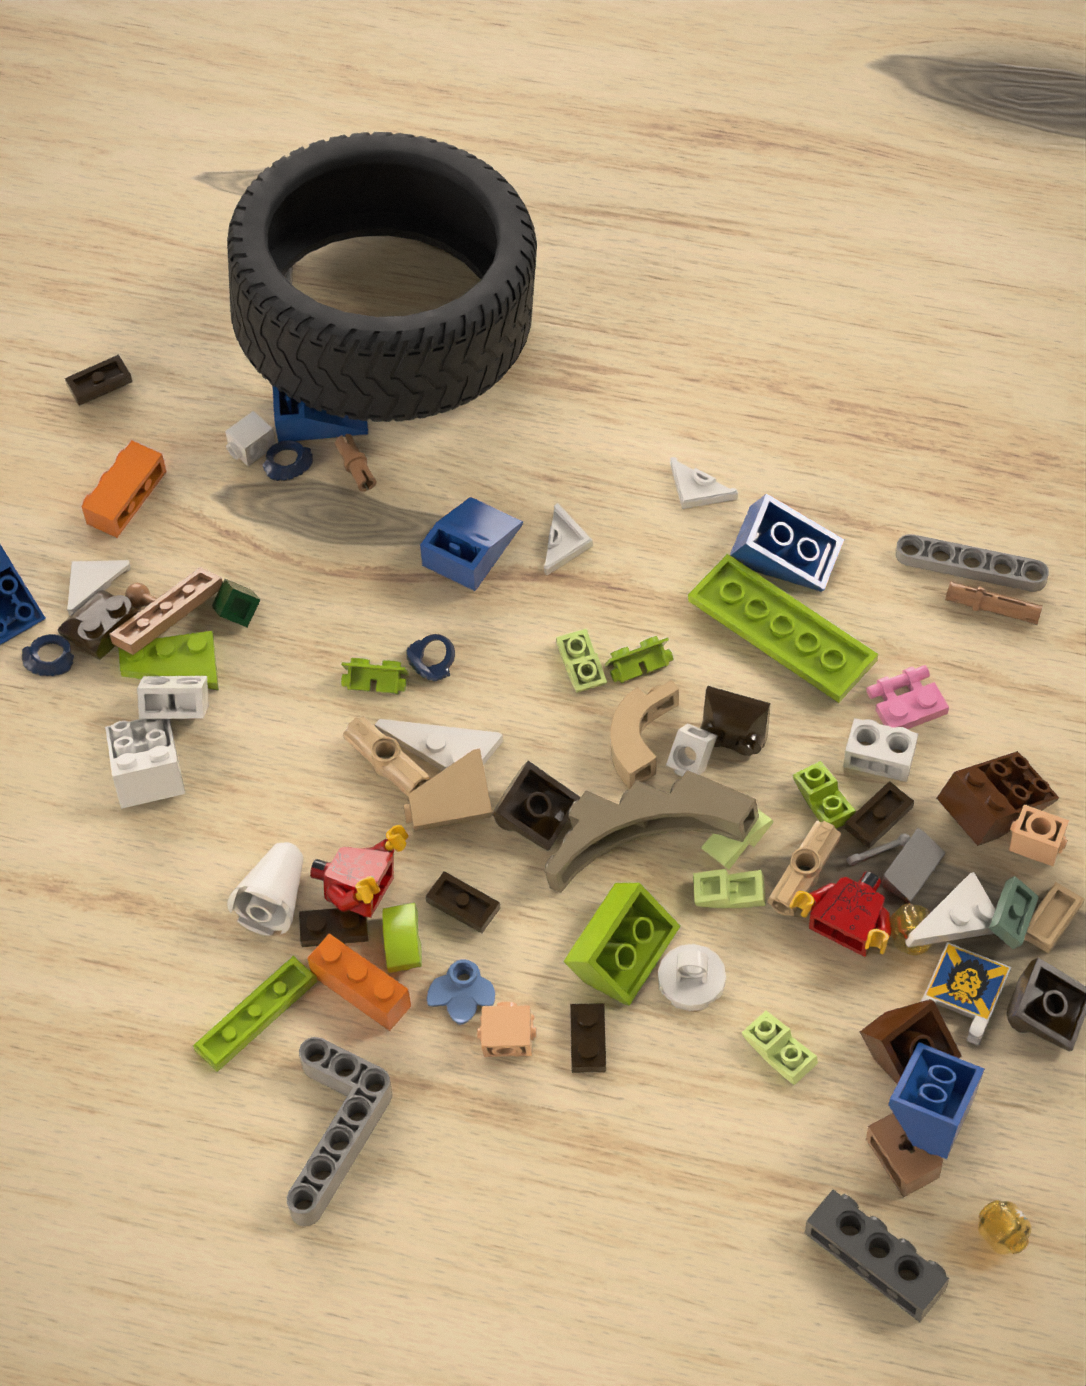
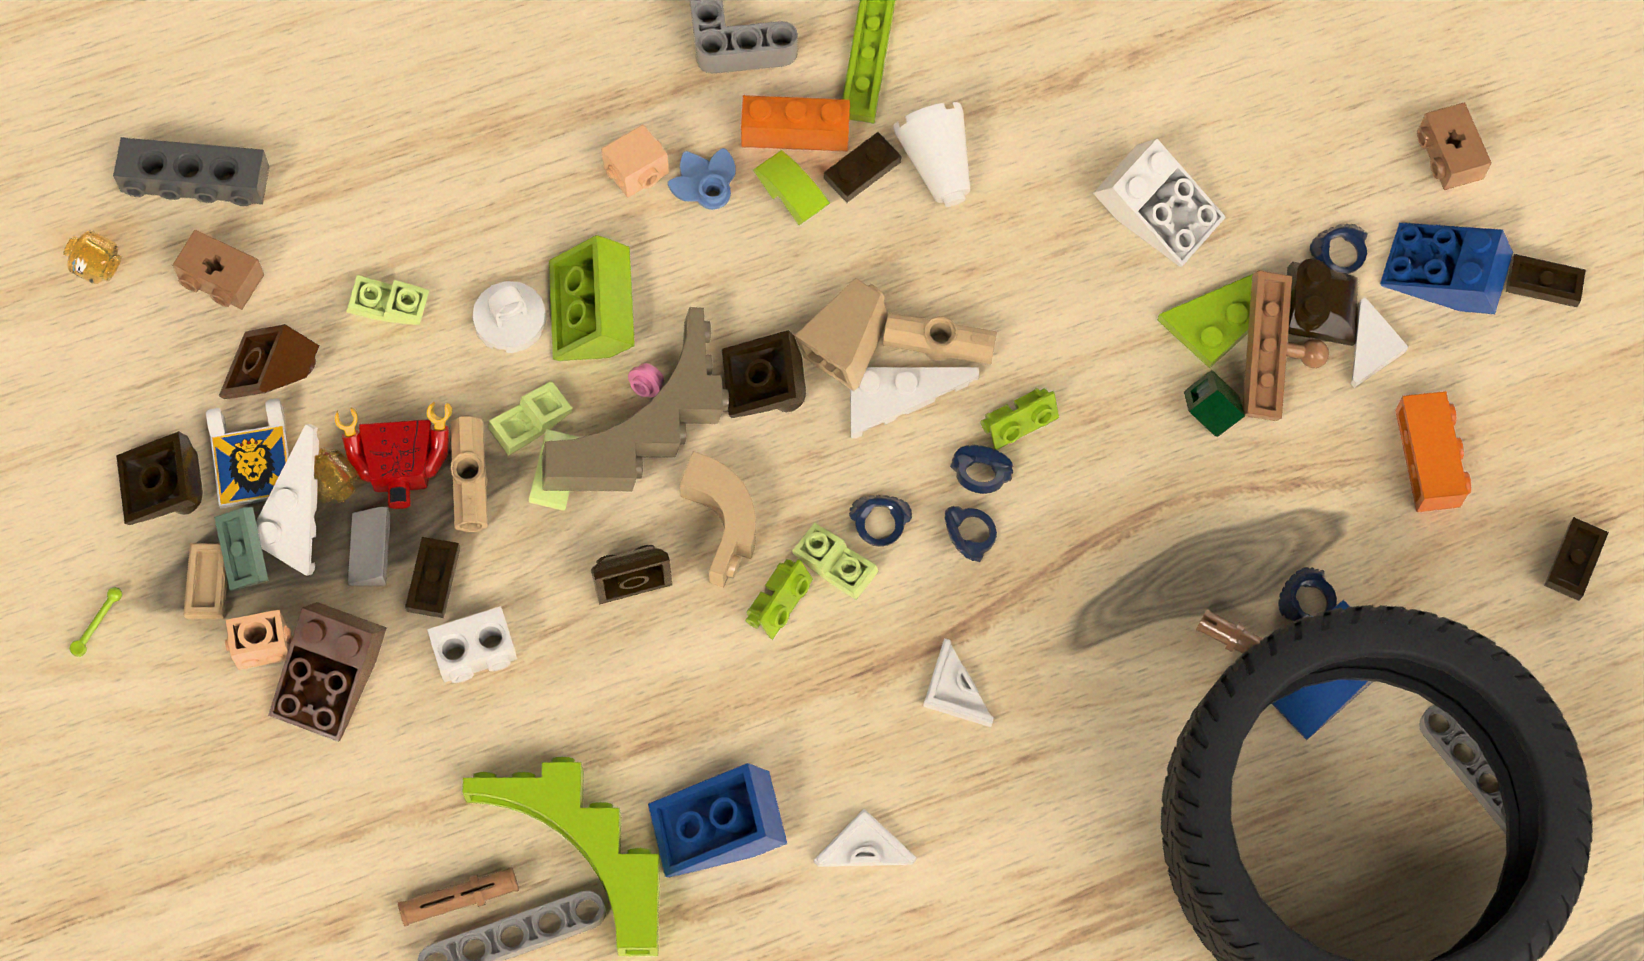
camera: 140 degrees right, 10 degrees up
white brick [137,676,209,719] -> none
white brick [225,411,275,466] -> none
torso [310,825,409,918] -> none
blue slope [420,497,523,591] -> none
dark brown plate [425,871,500,934] -> none
dark brown plate [570,1003,606,1073] -> none
white brick [666,724,717,777] -> none
lime plate [688,554,878,703] -> none
lime slope [793,761,856,829] -> none
light grey hinge [846,834,910,866] -> none
bright pink plate [866,665,949,729] -> none
blue slope [888,1043,985,1159] -> none
none -> lime arch [462,757,660,956]
none -> bright pink plate [628,363,664,398]
none -> dark blue piece [849,495,912,547]
none -> dark blue piece [945,506,997,562]

